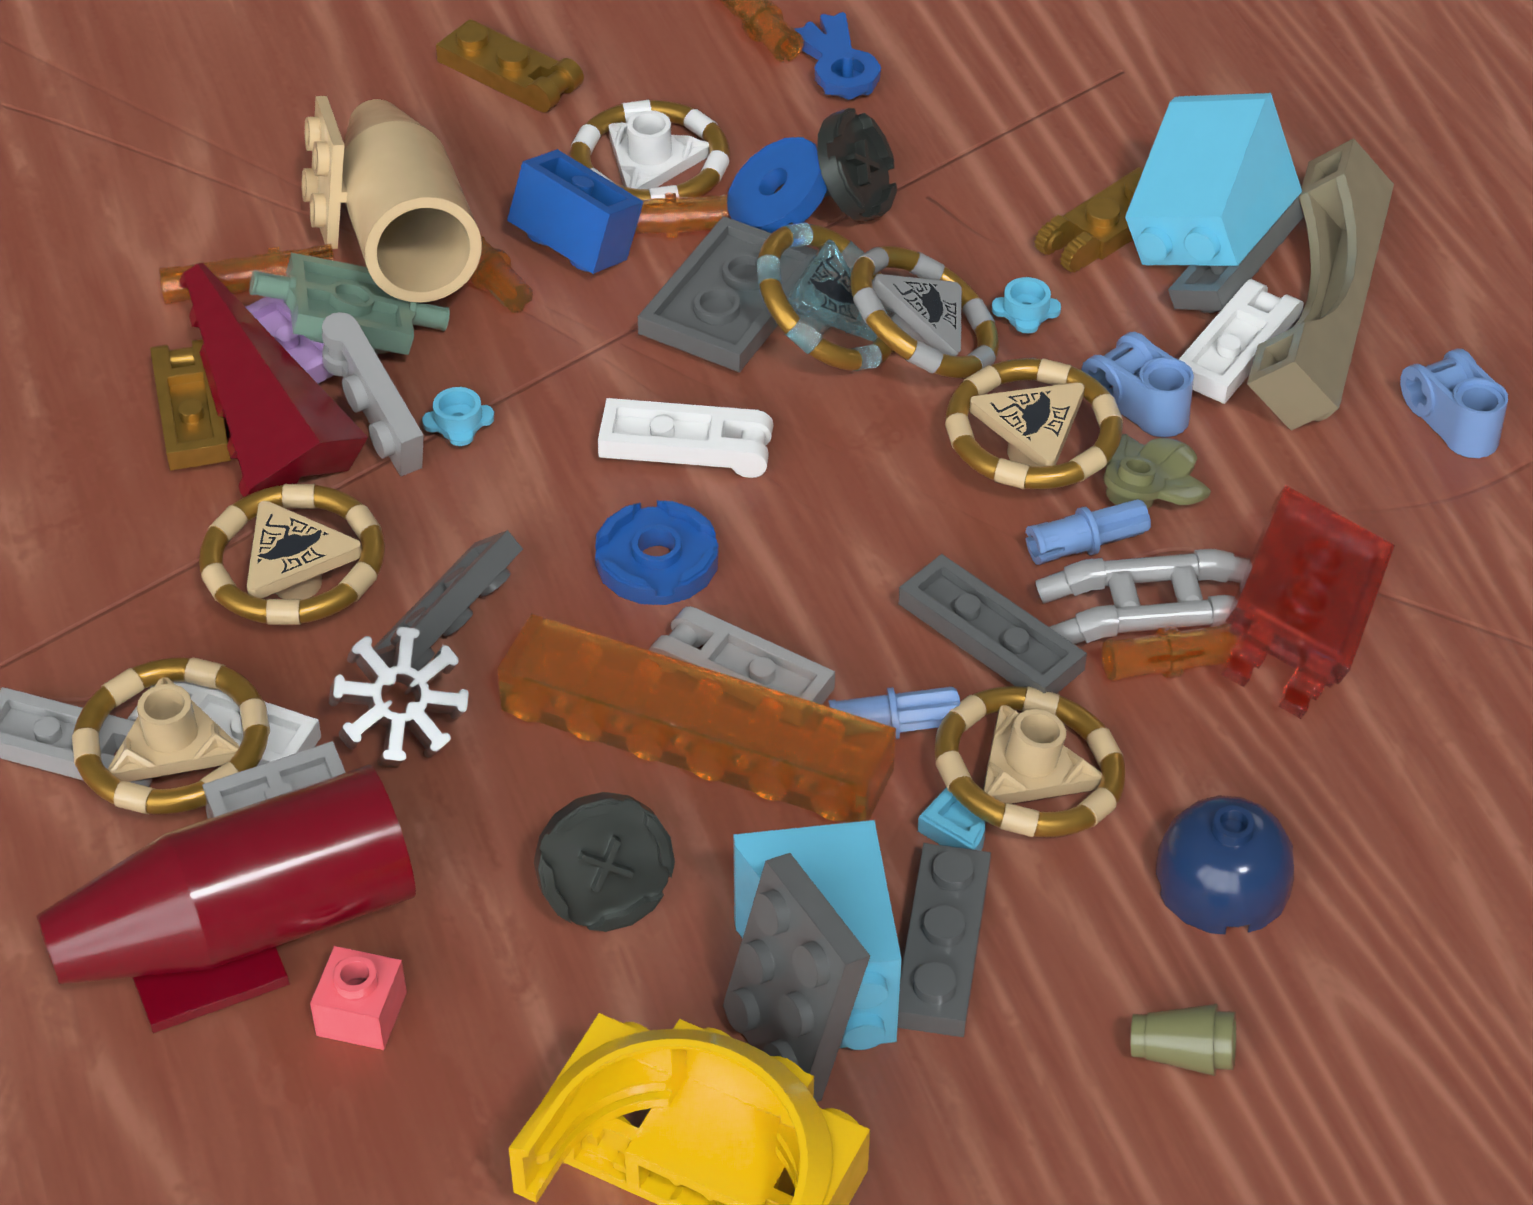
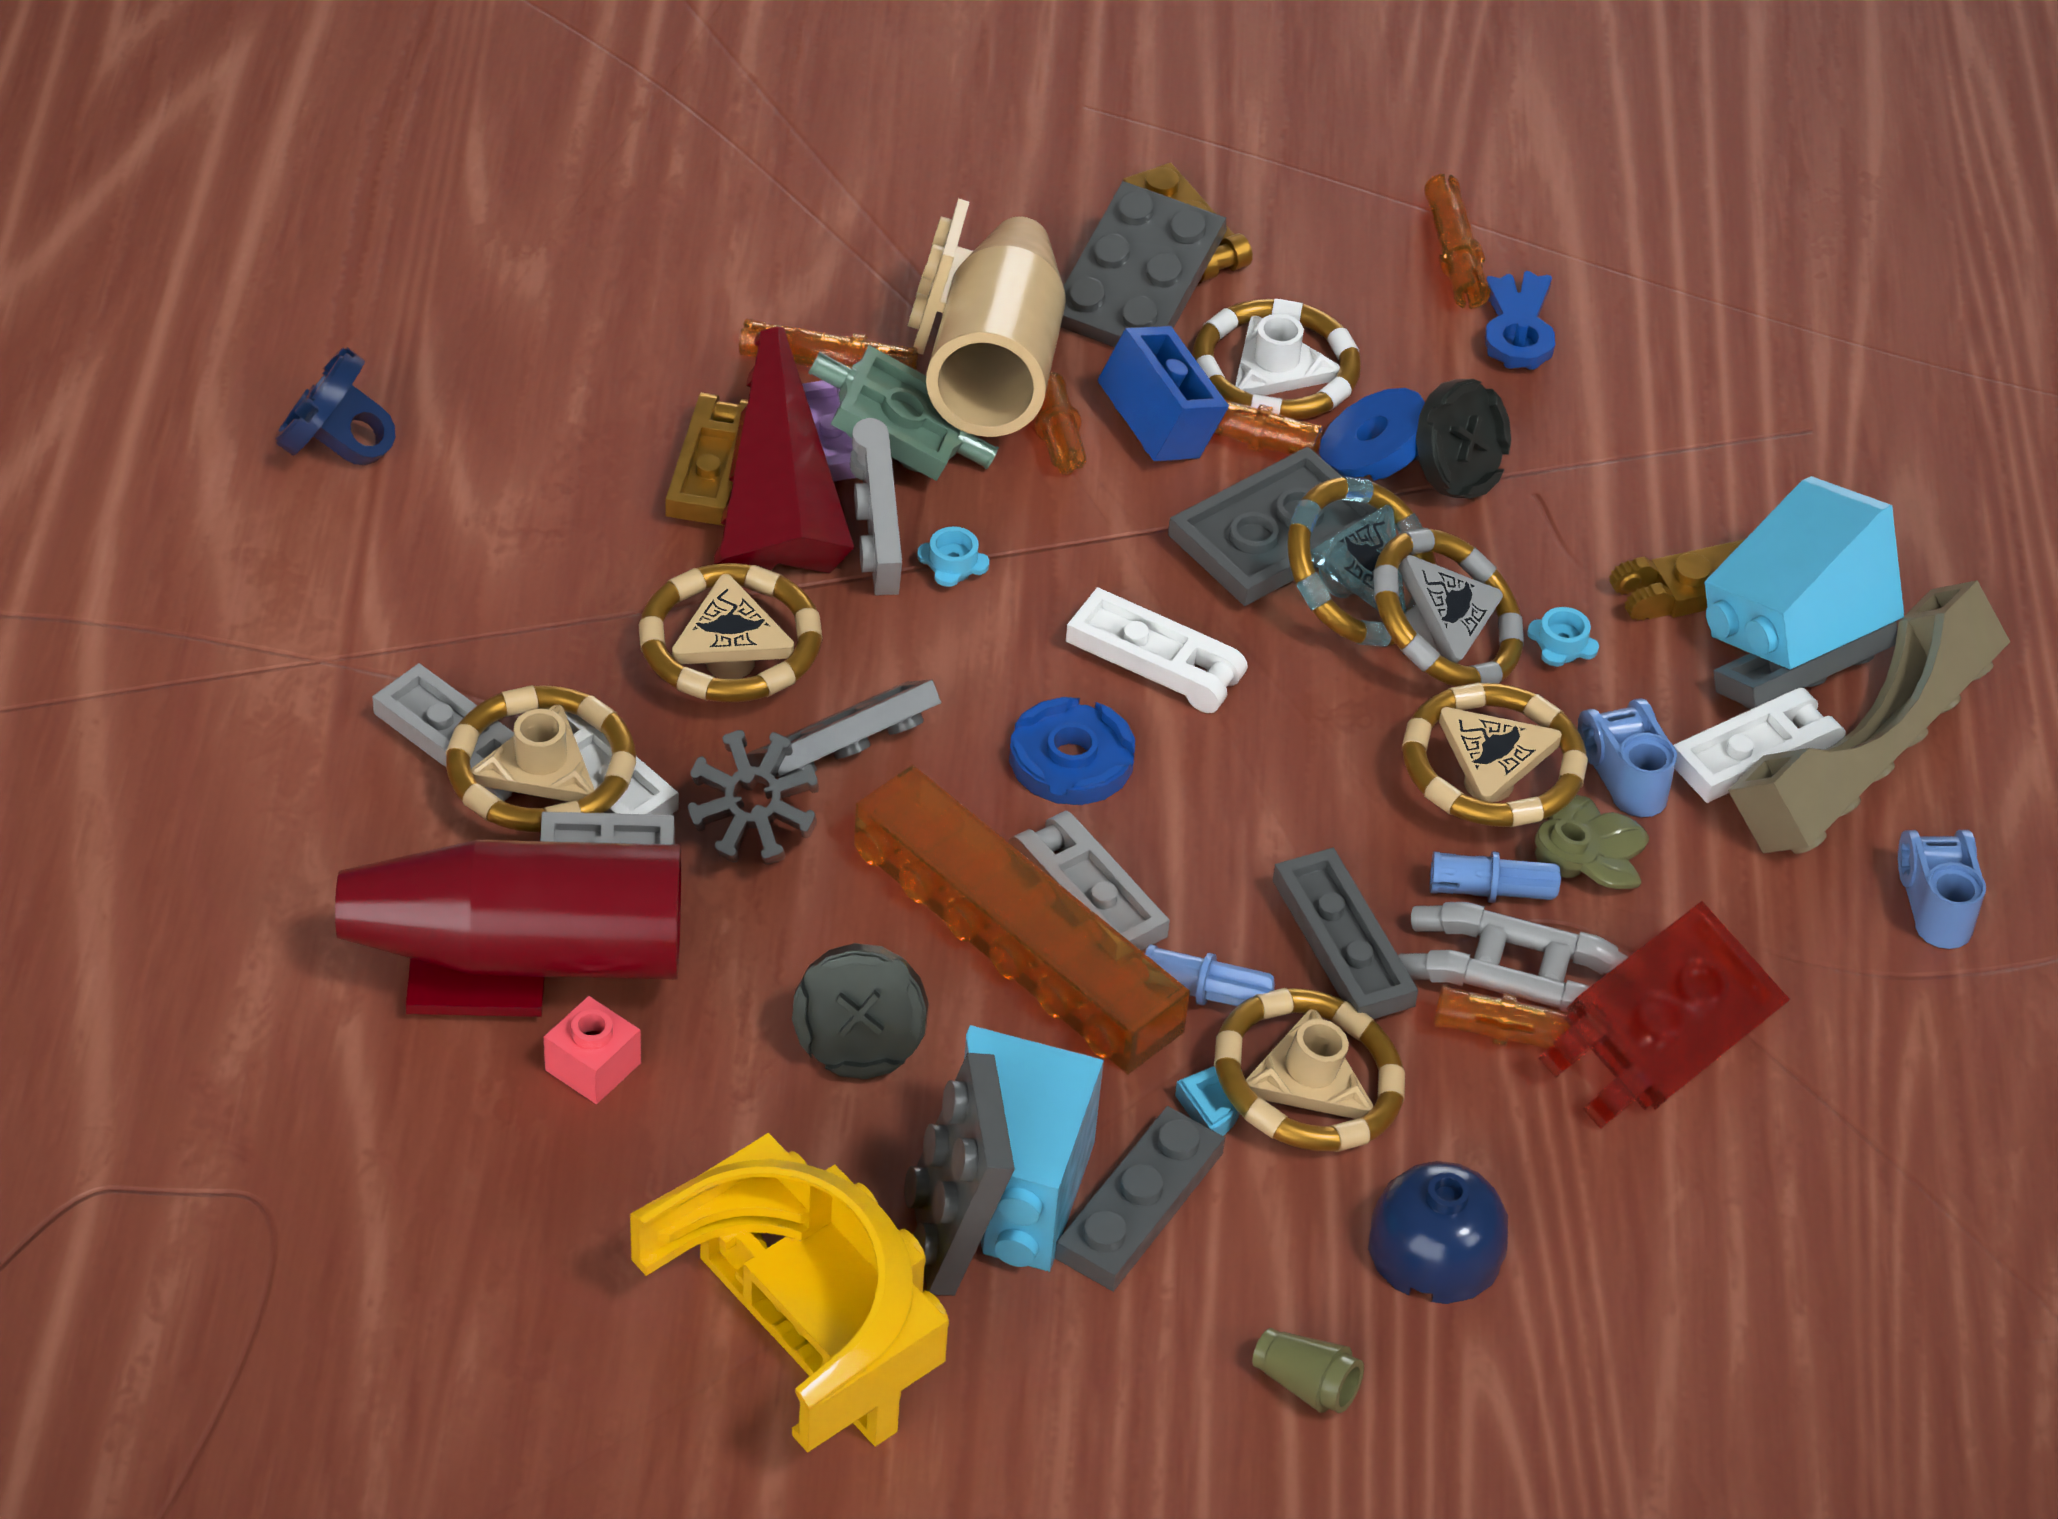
camera: 20 degrees right, 0 degrees up
none -> dark grey plate [1061,181,1227,347]

